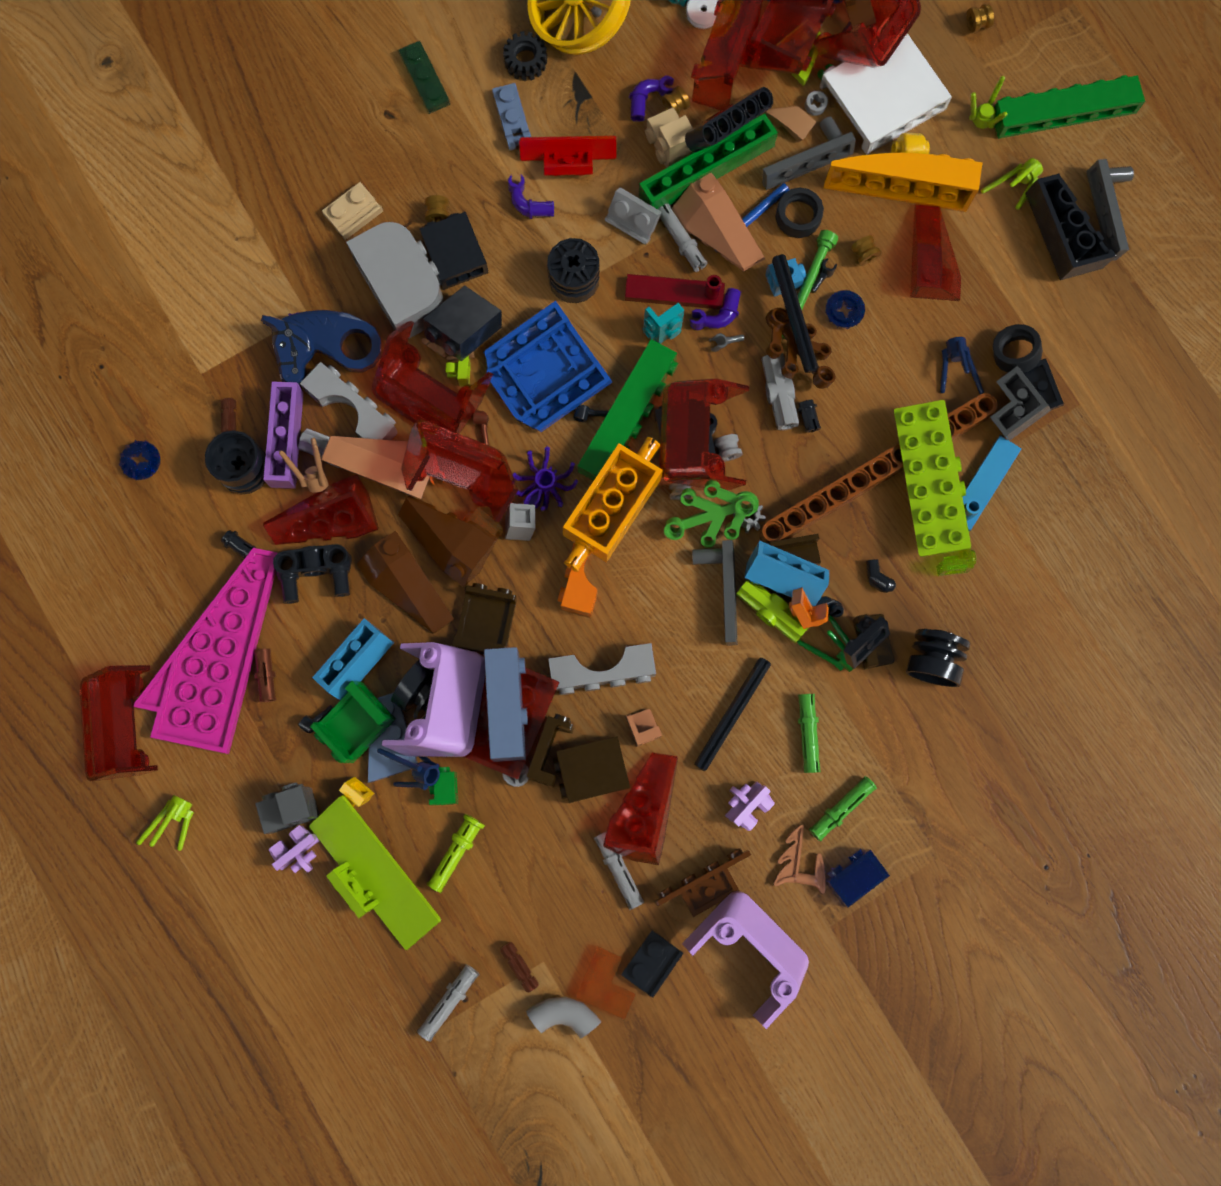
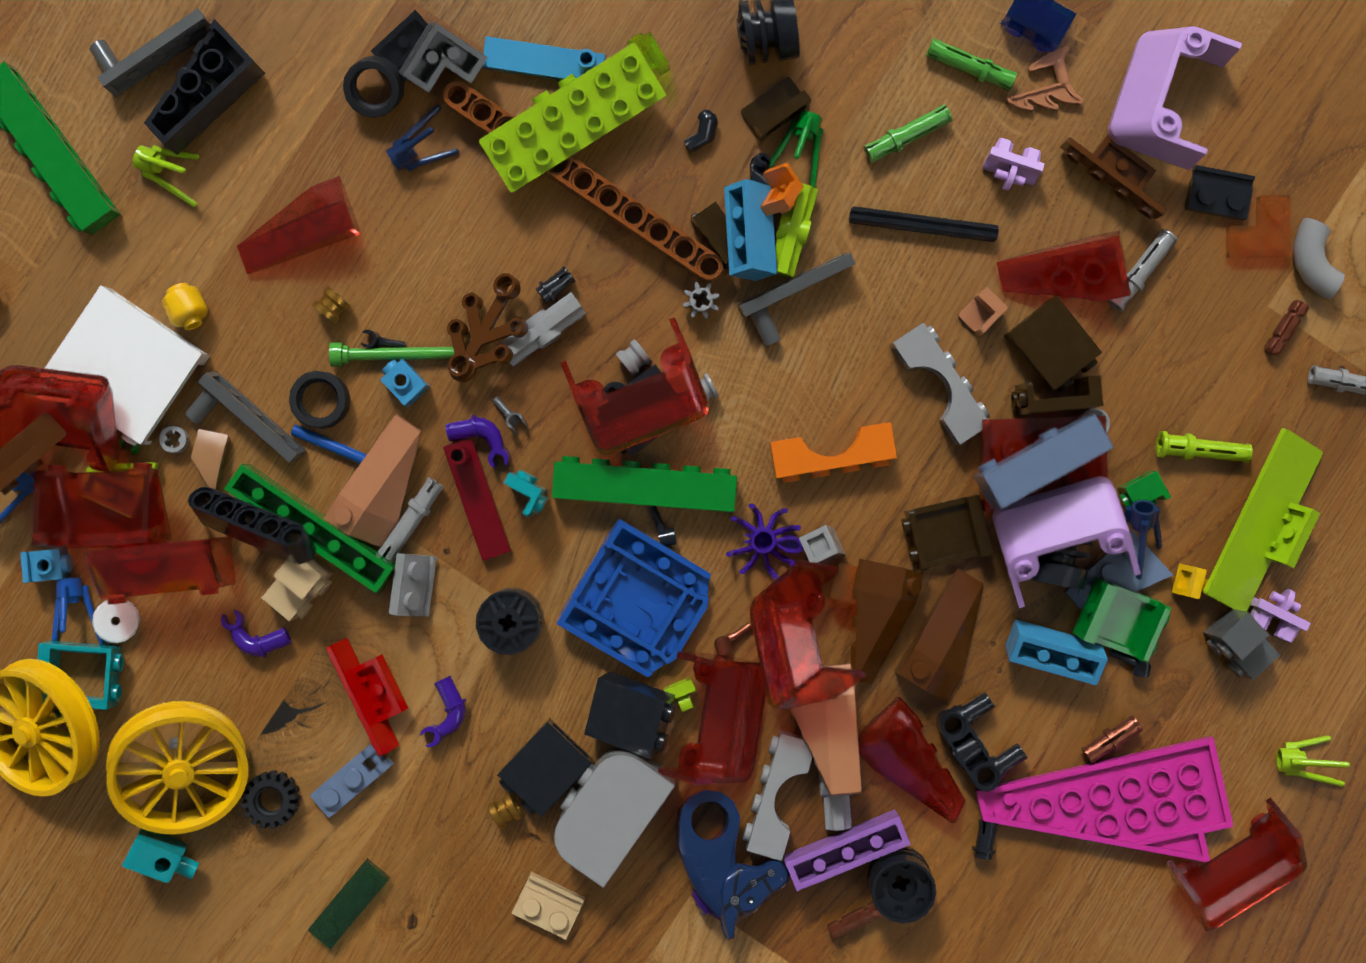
camera: 115 degrees left, 10 degrees up
medium nougat plant [279,438,328,493] -> none
light orange brick [563,437,663,572] -> none
pearl gold wheel [661,86,691,115] -> none
bright green plant [664,480,759,547] -> none
black axle [772,254,818,373] -> none
light orange slope [823,153,982,212] -> none
clear blue gear [825,290,865,329] -> none
black hinge [843,615,890,669] -> none
lime plant [969,76,1007,129] -> none

